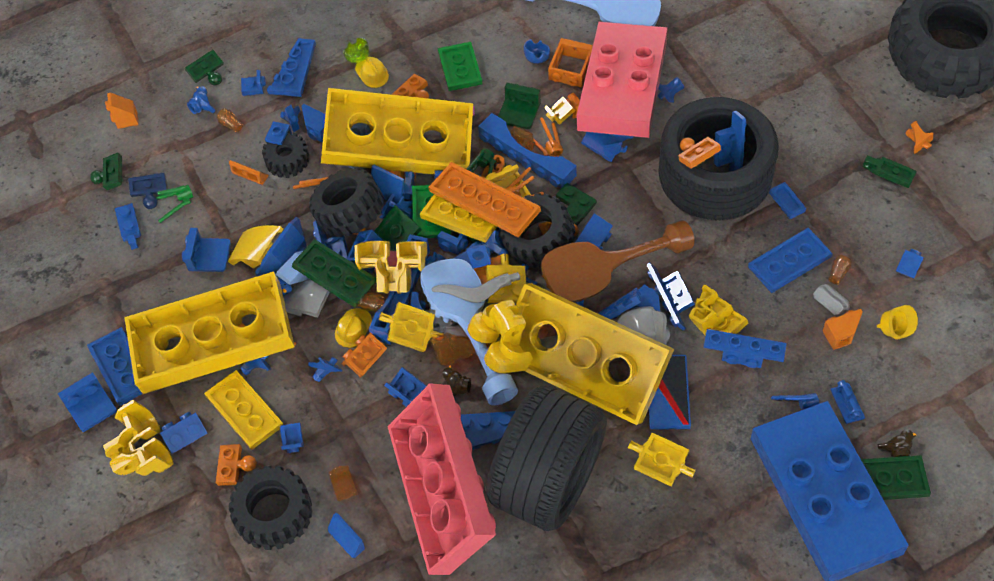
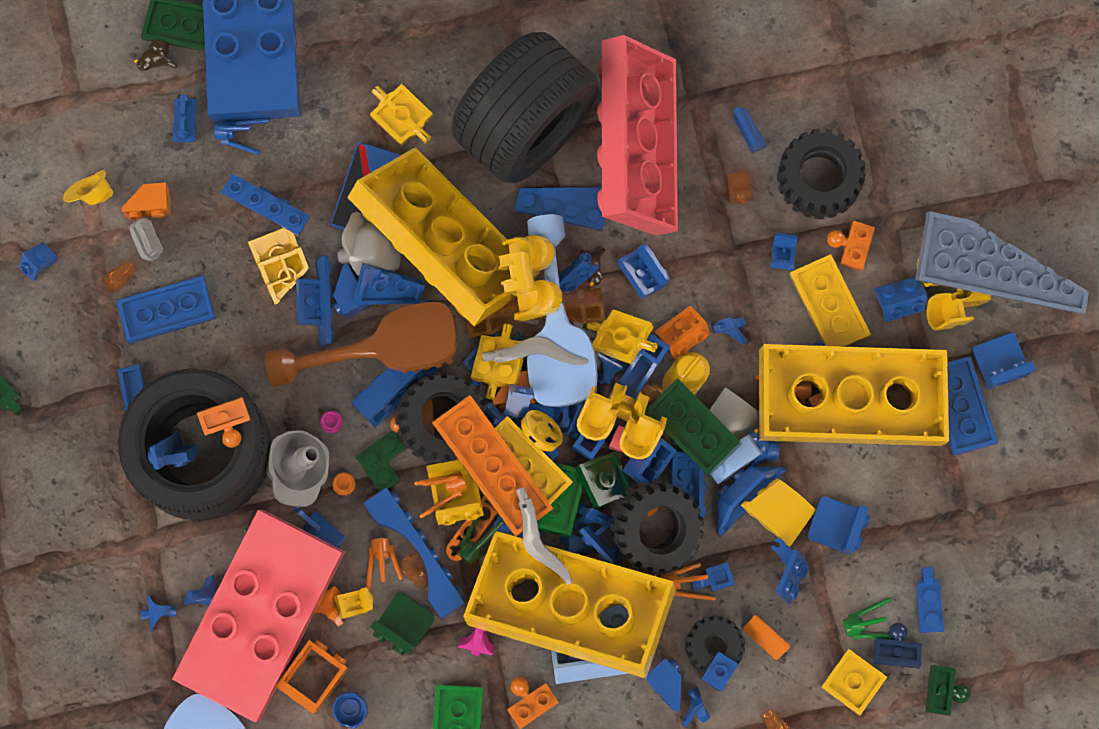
camera: 165 degrees left, 20 degrees up
none -> blue piece [140,596,176,632]
none -> light grey piece [266,430,329,507]
none -> dark pink plate [320,410,343,434]
none -> orange plate [332,472,356,496]
none -> light grey piece [516,487,572,585]
none -> yellow piece [521,410,563,452]
none -> blue hinge [558,253,599,294]
none -> blue plate [691,562,735,592]
none -> blue plate [771,538,808,605]
none -> yellow plate [821,649,887,716]
none -> sand blue wing [915,211,1089,314]

